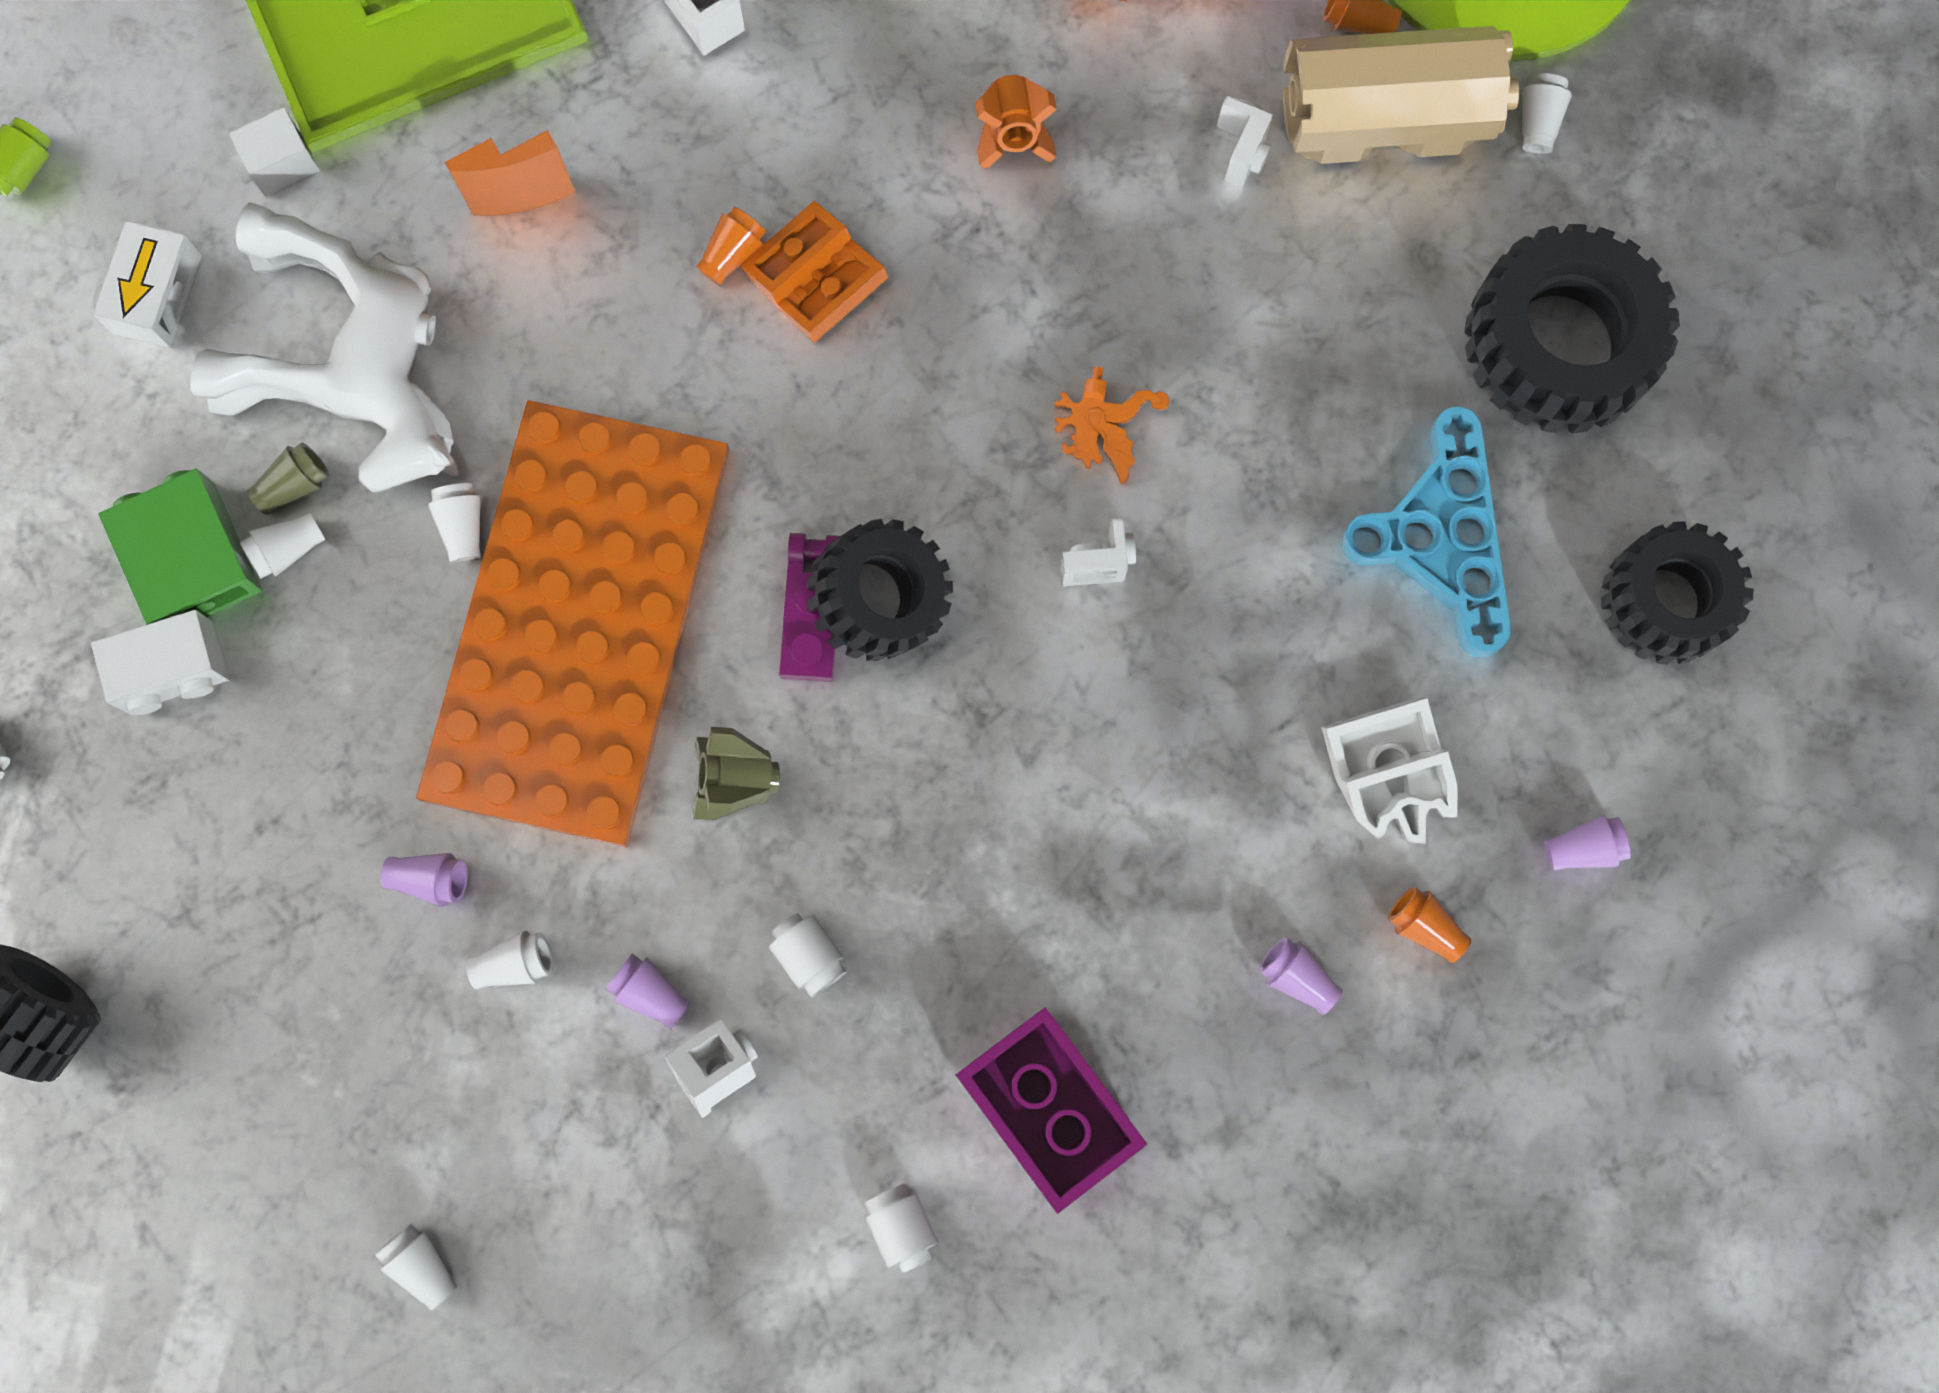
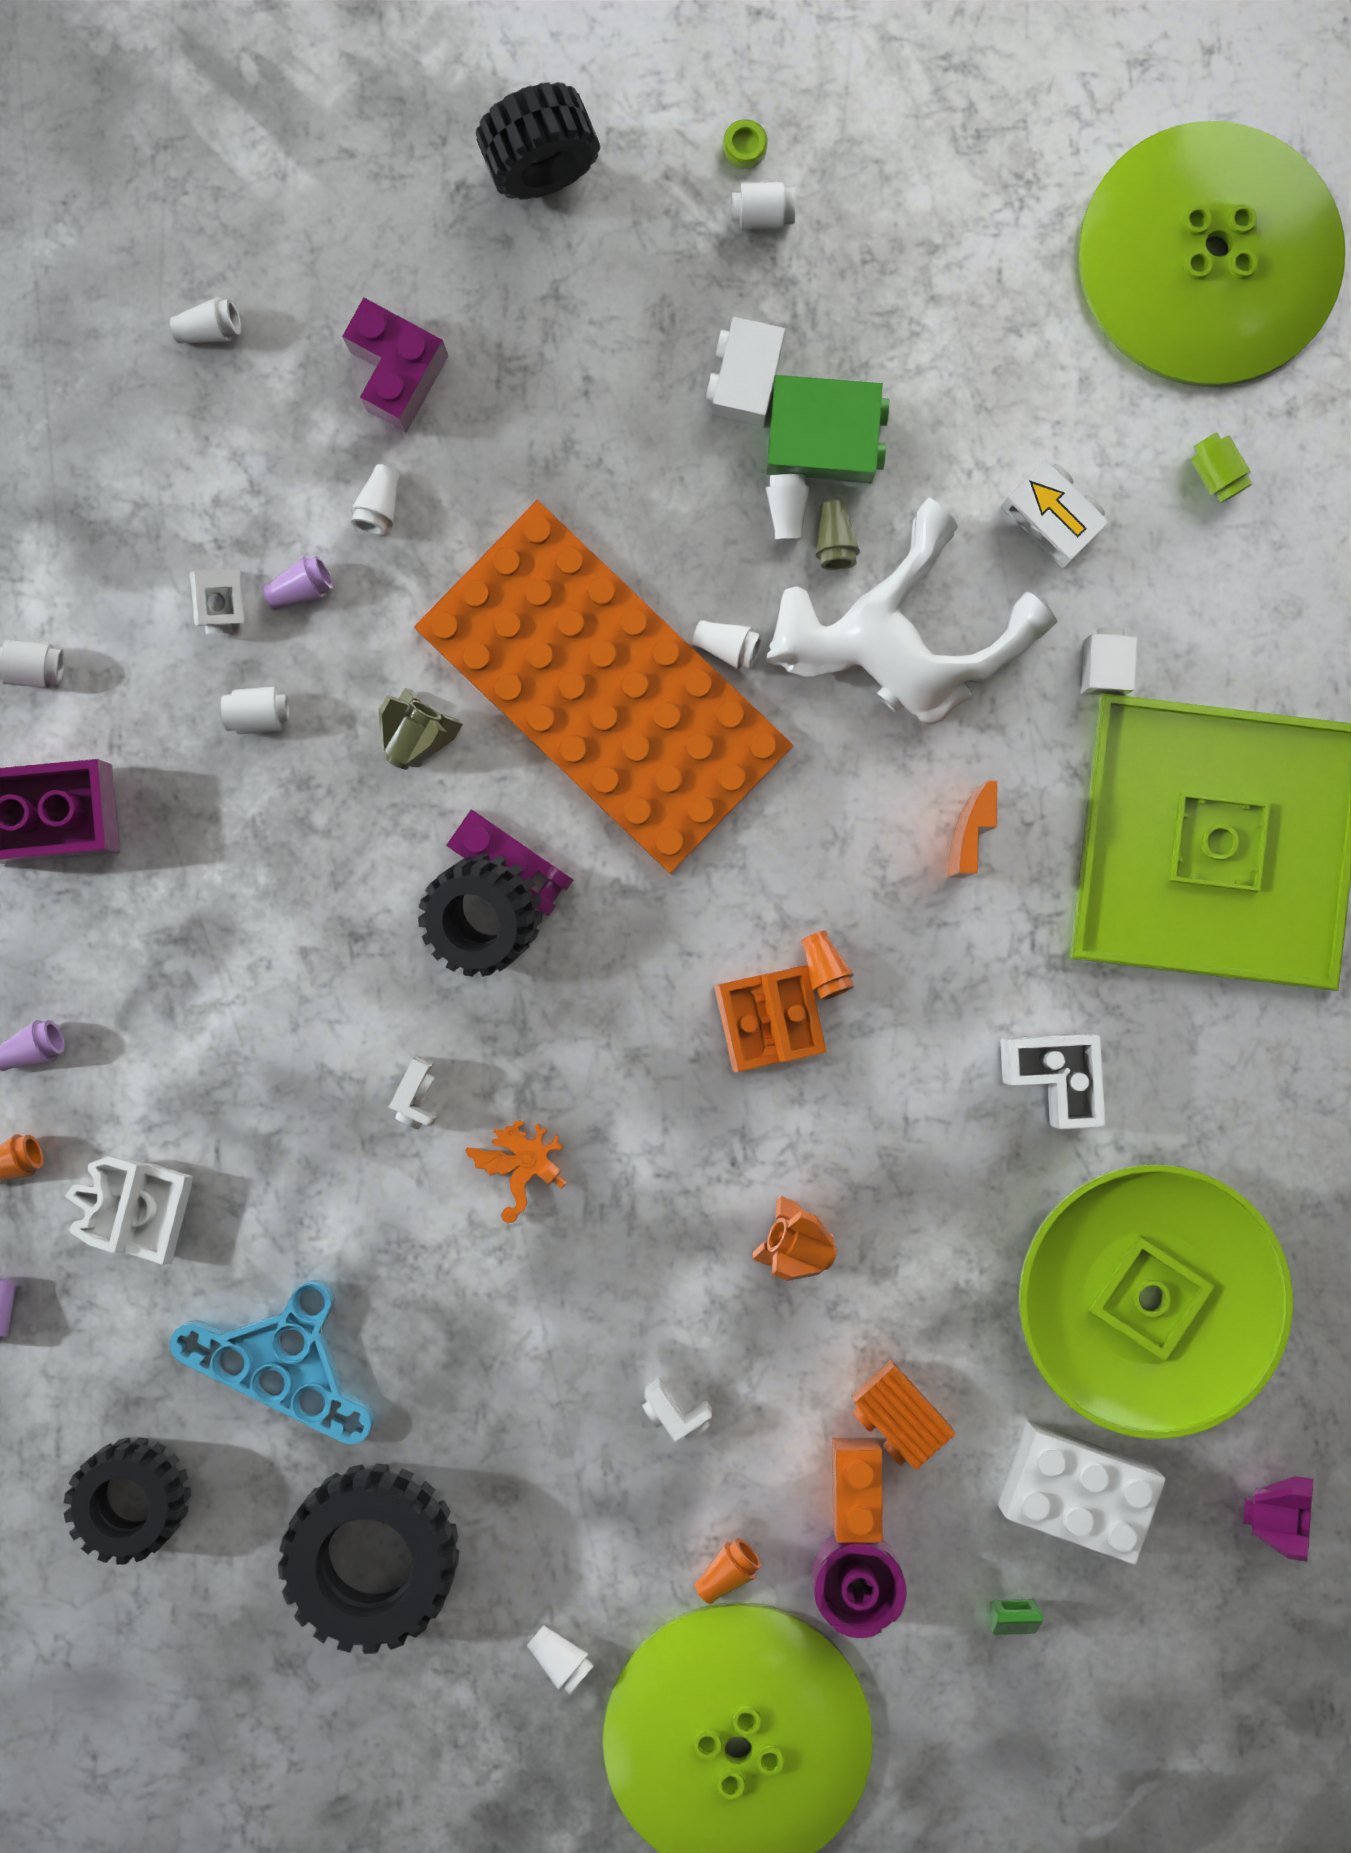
camera: 125 degrees right, 10 degrees up
lavender cone [380,853,468,907] -> none
tan brick [1283,26,1519,164] -> none
none -> magenta brick [342,297,449,433]

